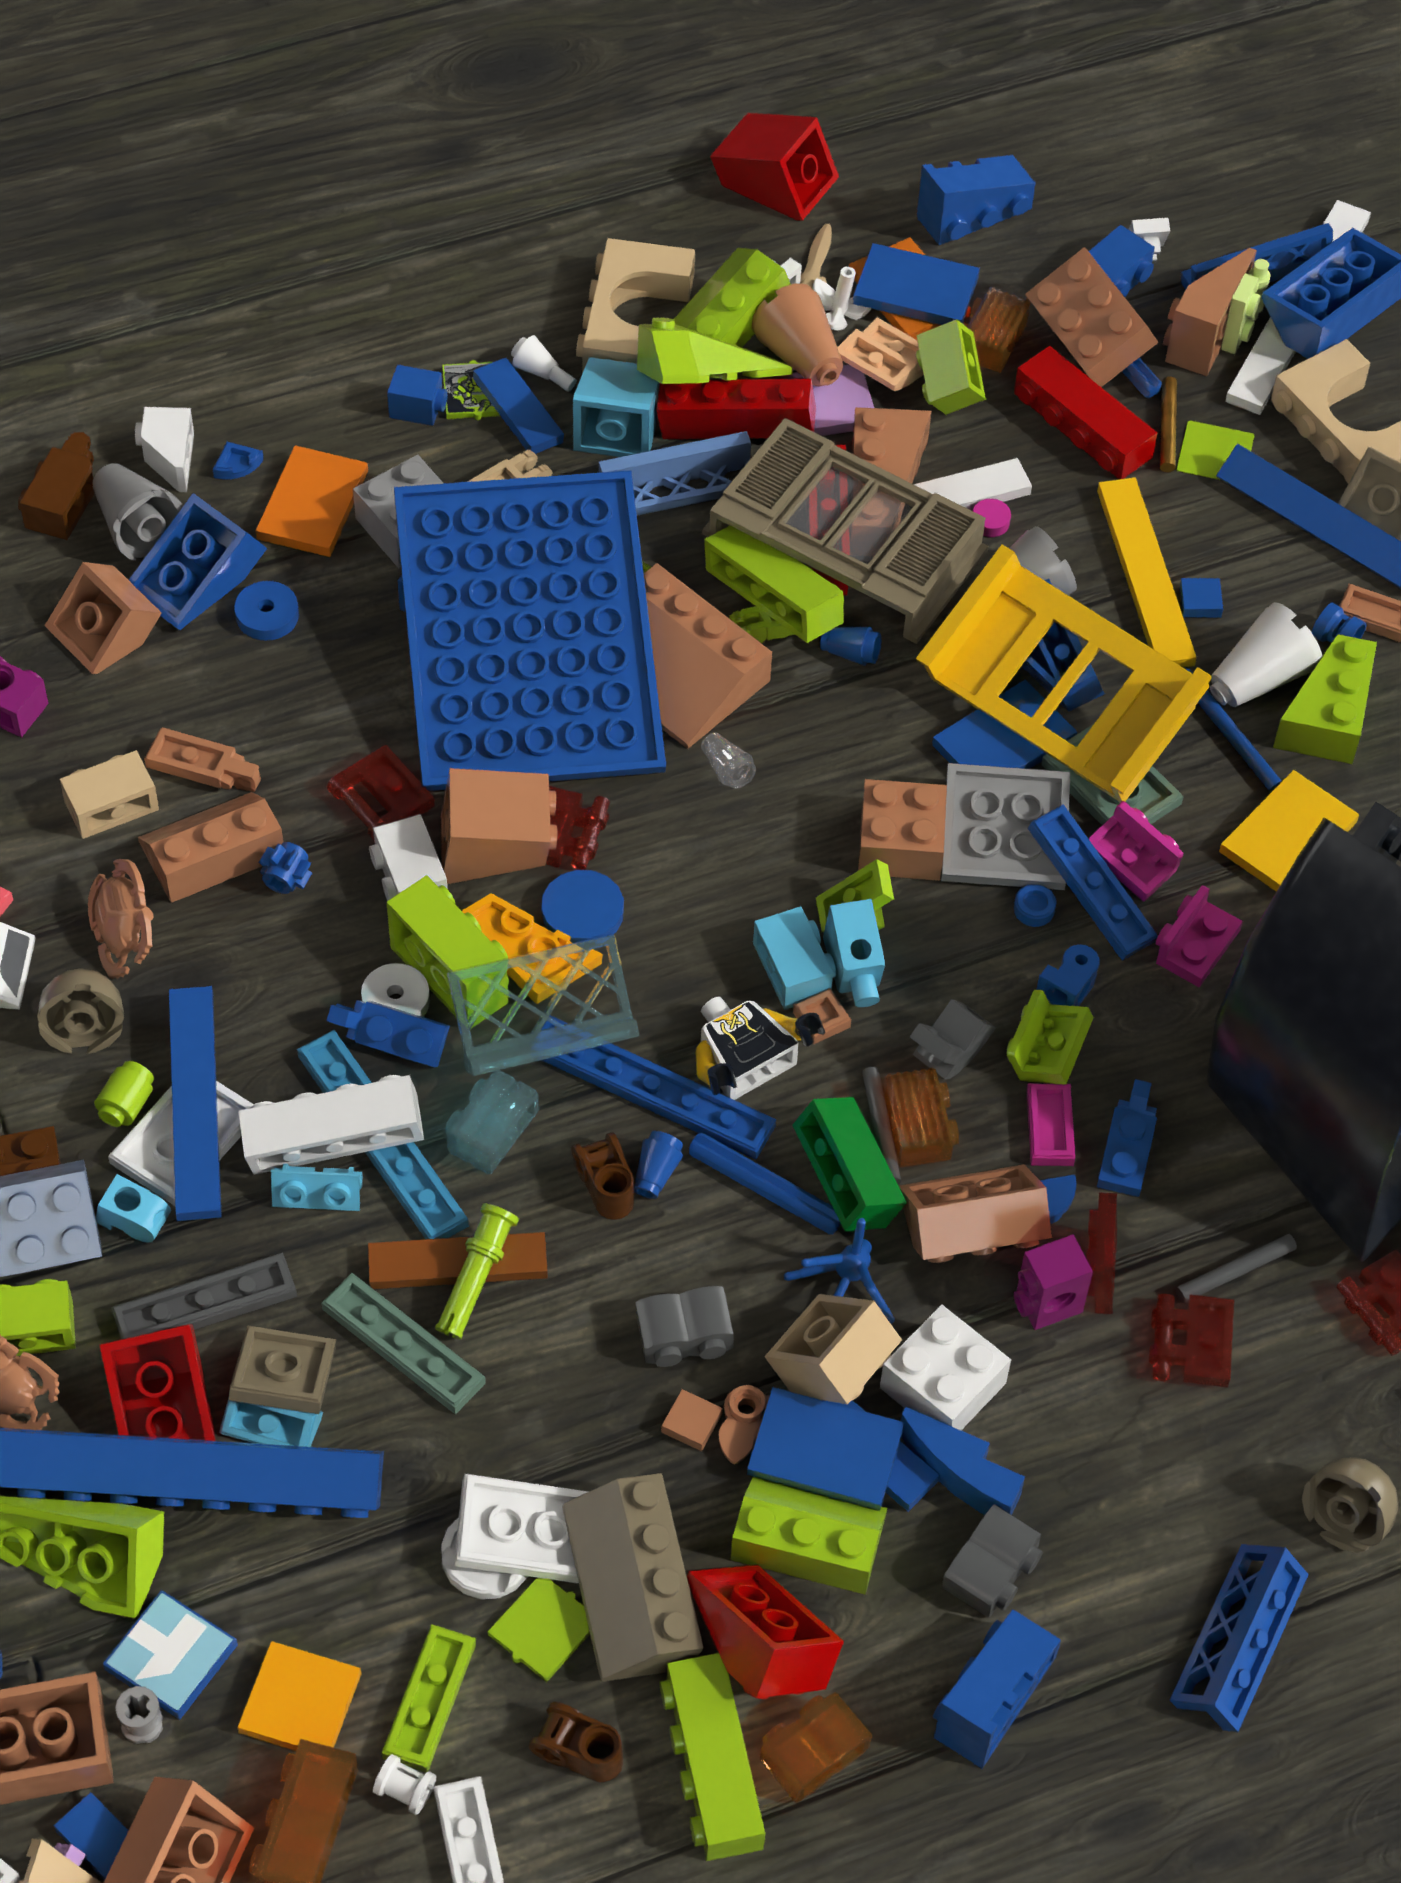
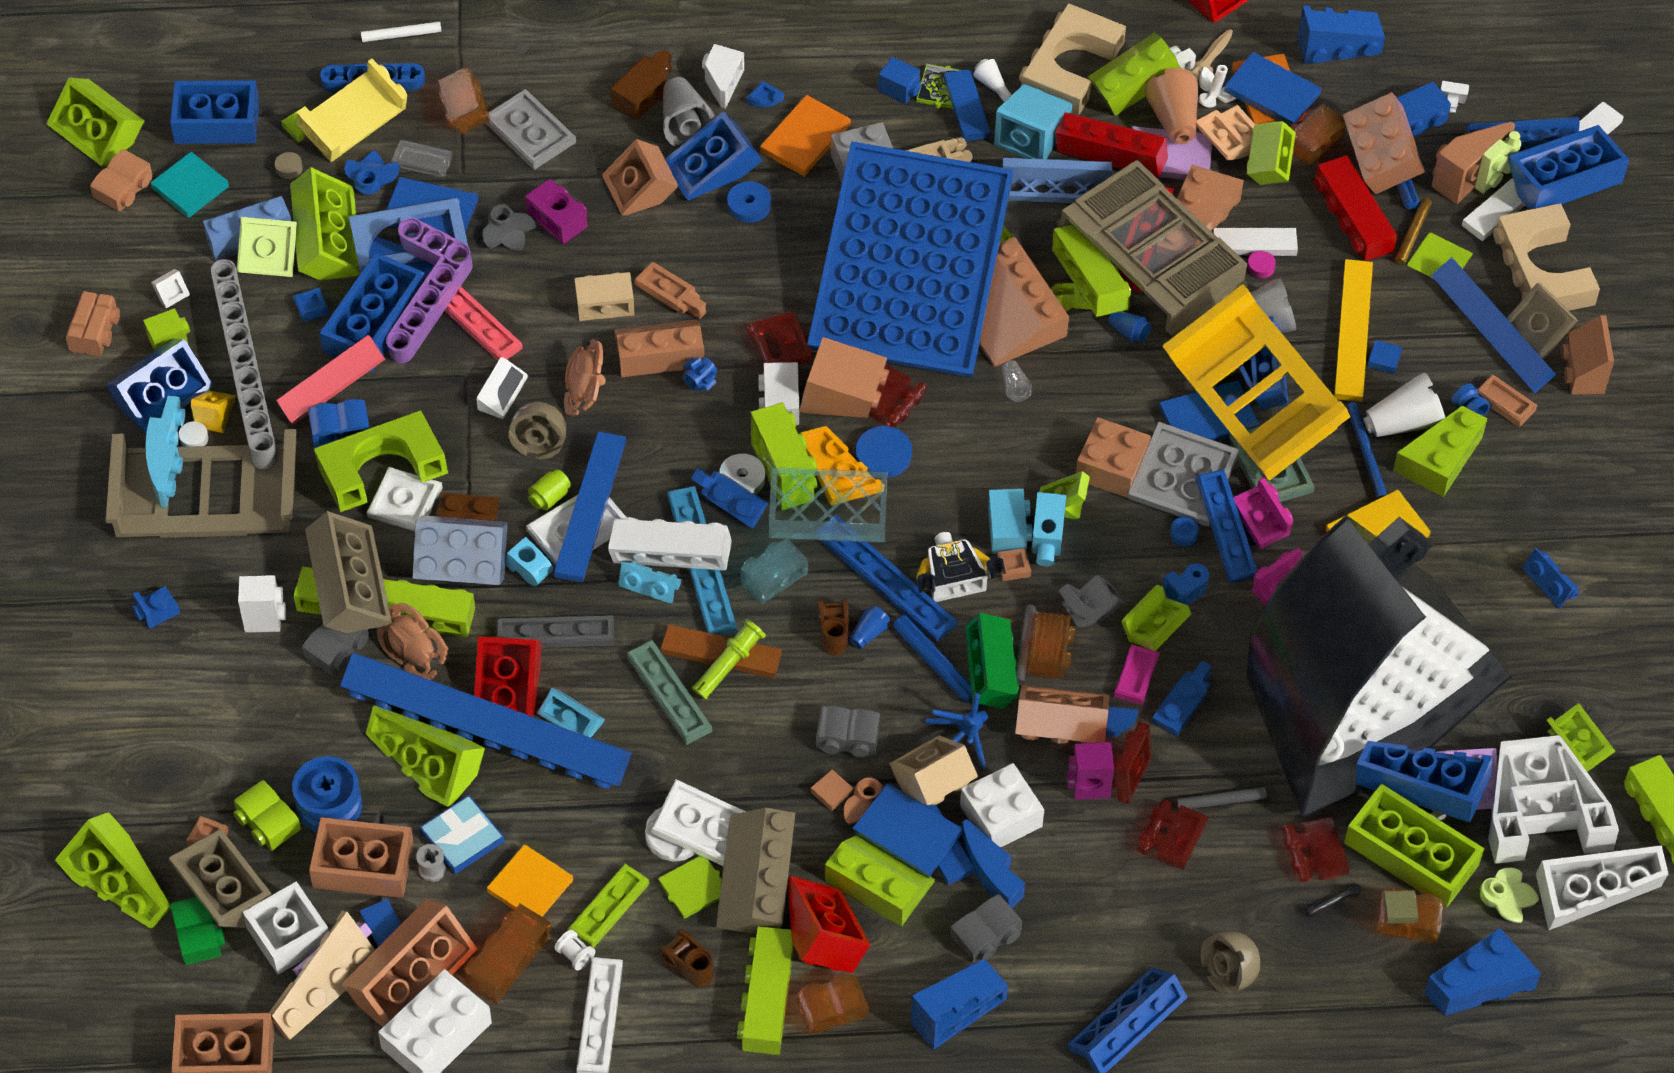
camera: 20 degrees right, 0 degrees up
dark tan tile [229,1326,336,1414] -> none
lime wedge [637,318,793,384] -> none

